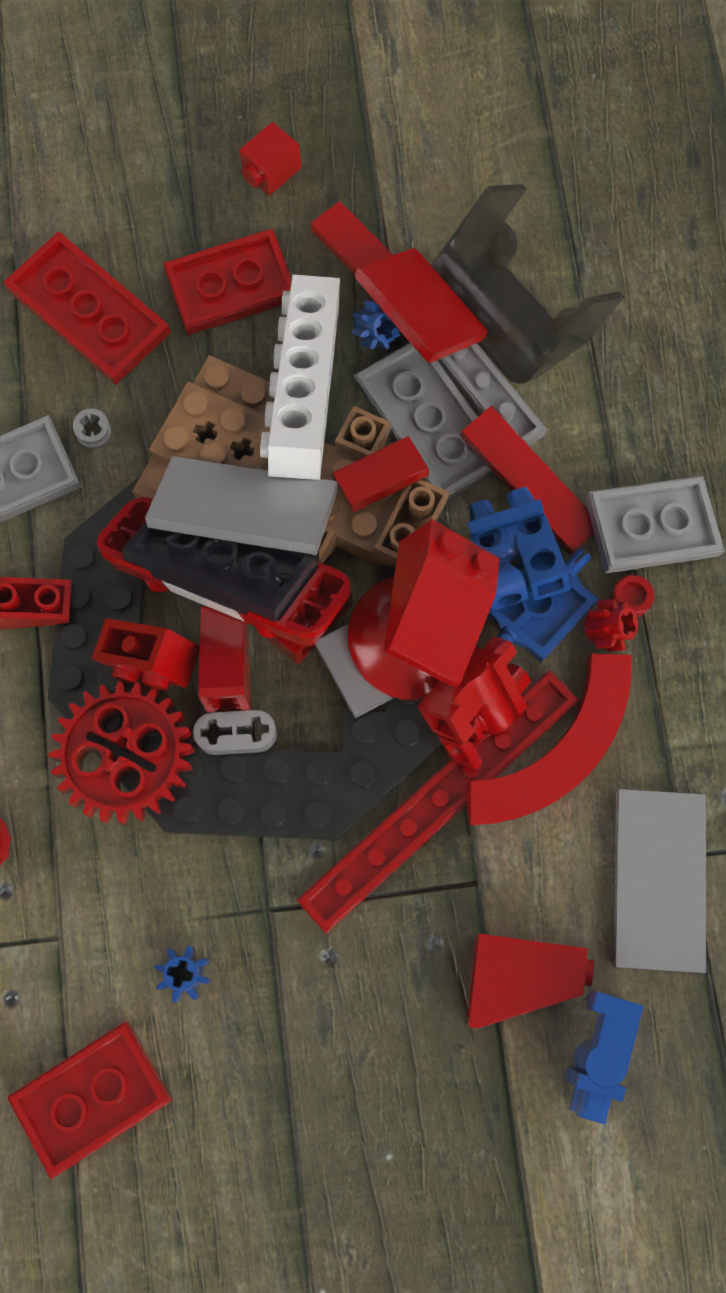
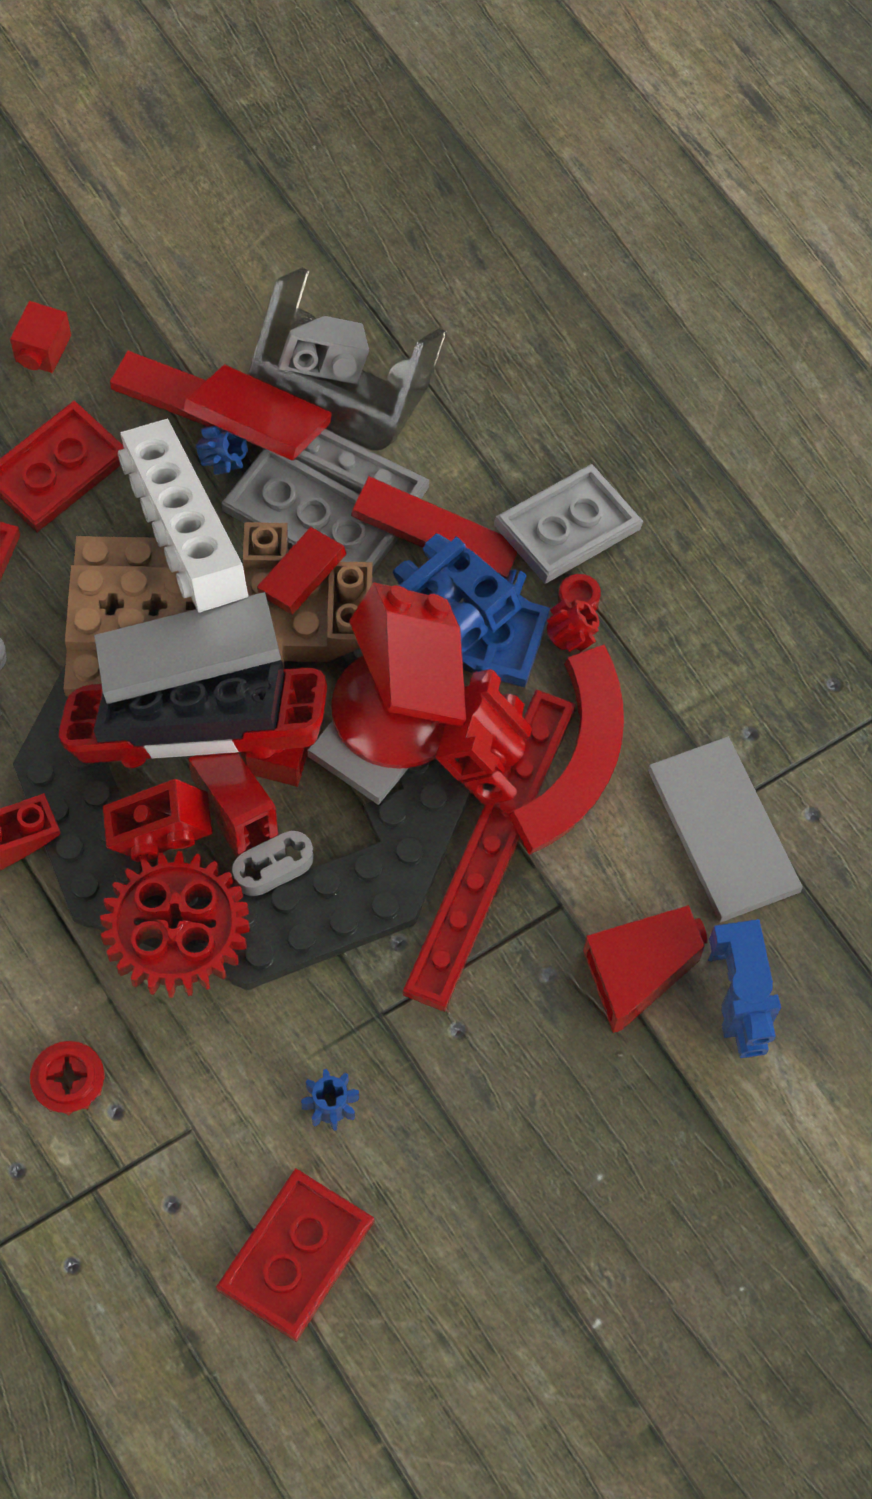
camera: 30 degrees left, 10 degrees down
none -> light grey slope [278,316,369,384]

